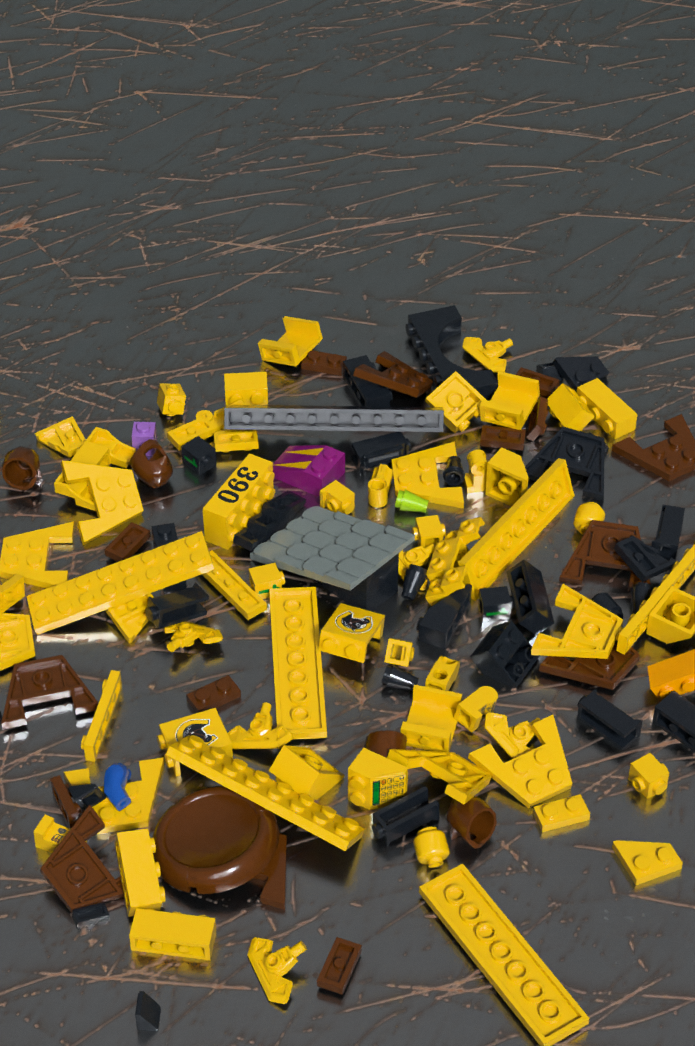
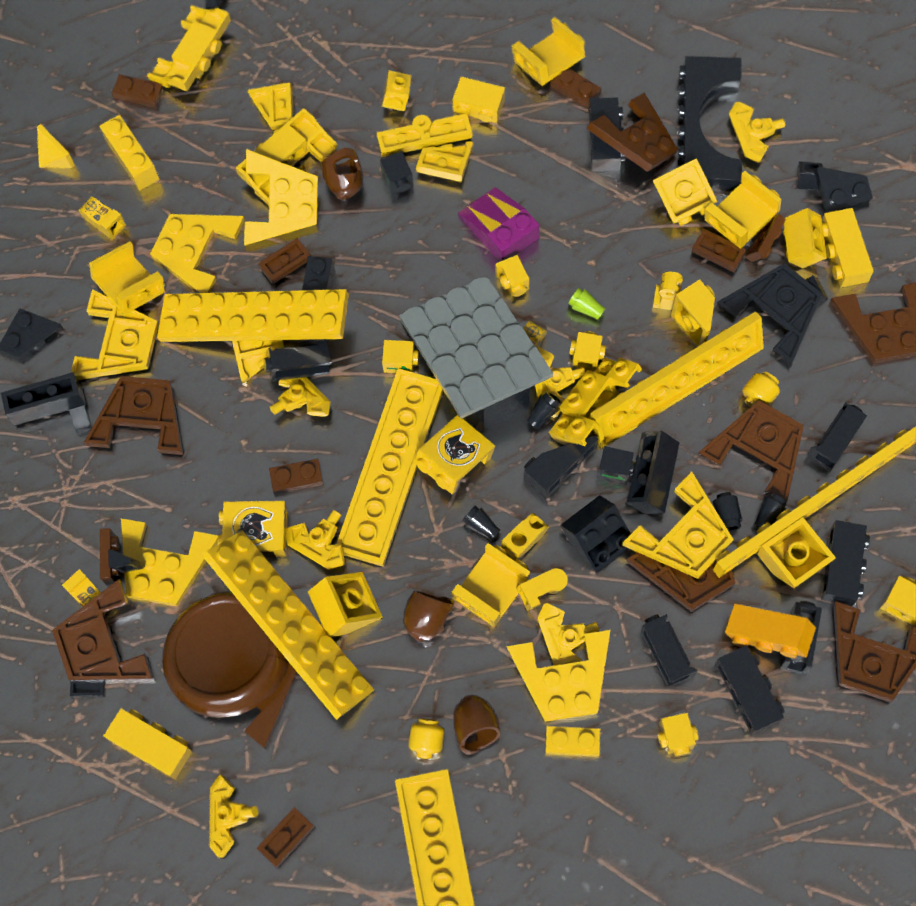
camera: 25 degrees right, 25 degrees up
reddish brown piece [2,446,42,490] -> none
yellow plate [81,670,122,762] -> none
blue arm [104,763,131,811] -> none
yellow brick [114,829,165,917] -> none
medium lavender brick [132,422,157,456] -> none
black slope [135,991,161,1031] -> none
yellow plate [202,550,267,620] -> none
yellow brick [203,453,275,550] -> none
brick [224,405,444,432] -> none
black slope [233,491,306,551] -> none
yellow slope [348,747,408,810] -> none
black window [352,432,411,475] -> none
yellow piece [368,464,393,508] -> none
black window [372,786,439,846] -> none
yellow brick [384,638,415,667] -> none
yellow wing [387,749,492,804] -> none
yellow wing [391,441,464,509] -> none
black cone [443,456,465,486] -> none
reddish brown plate [516,367,560,398] -> none
yellow wing [612,840,683,886] -> none
black wing [614,536,676,582] -> none

